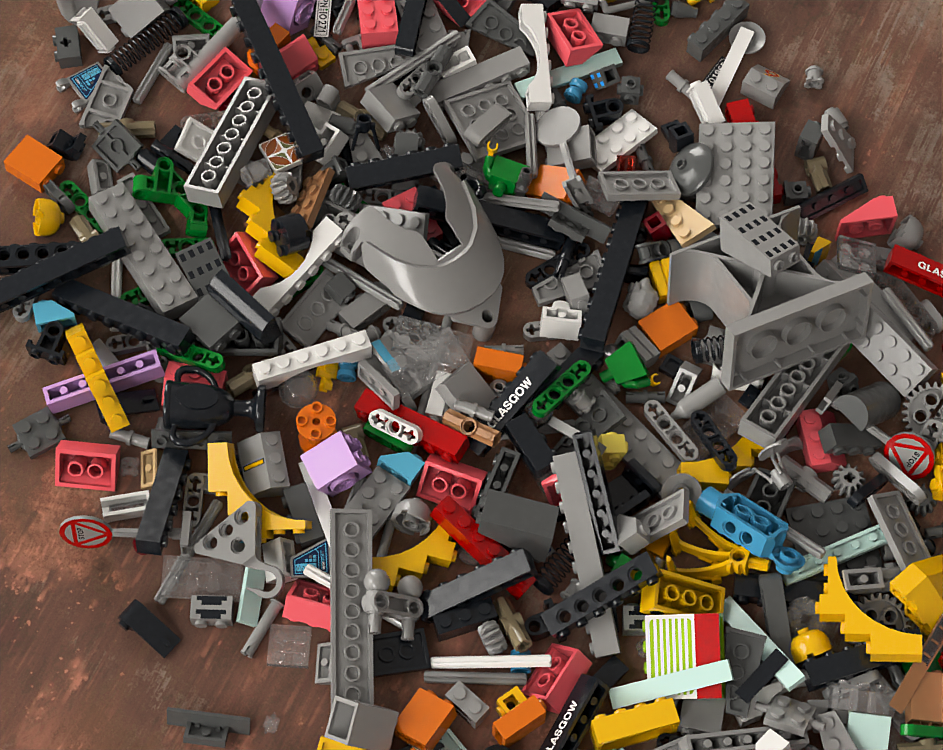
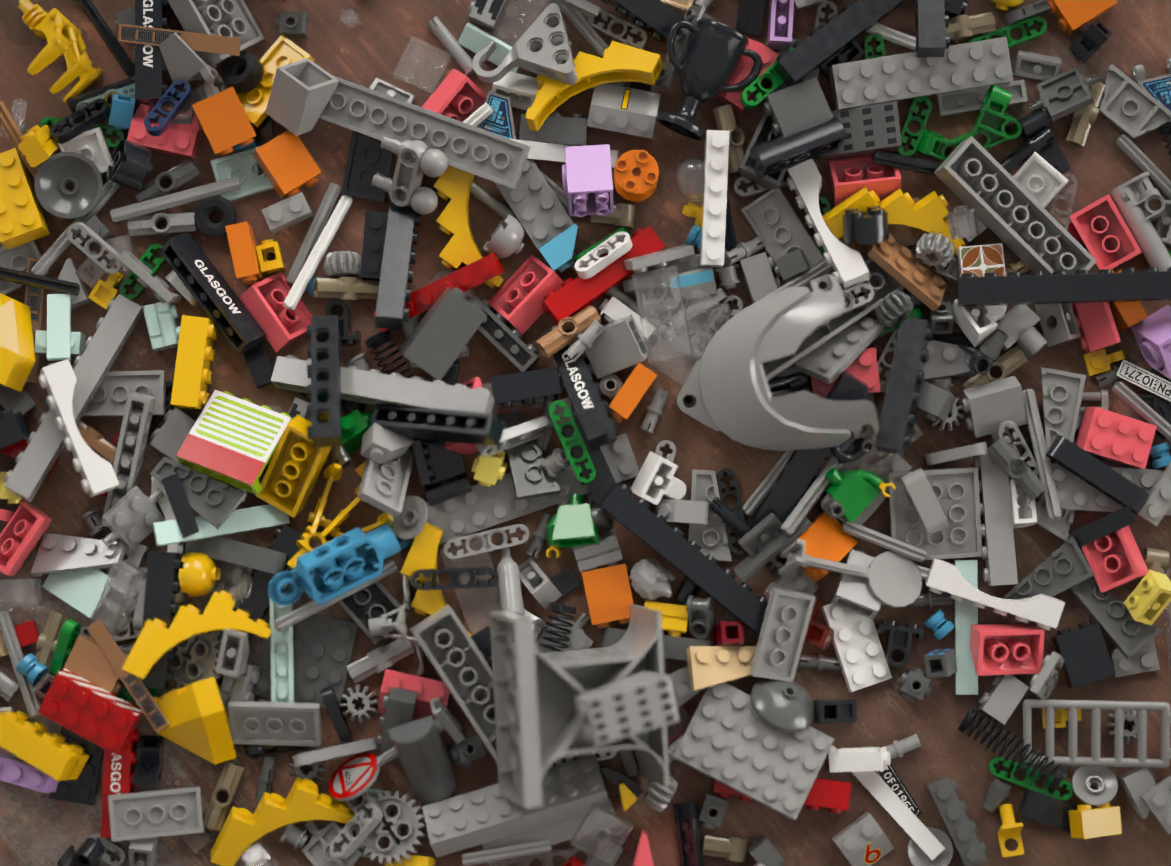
camera: 115 degrees right, 20 degrees up
light aqua tile [609,659,734,709] -> none

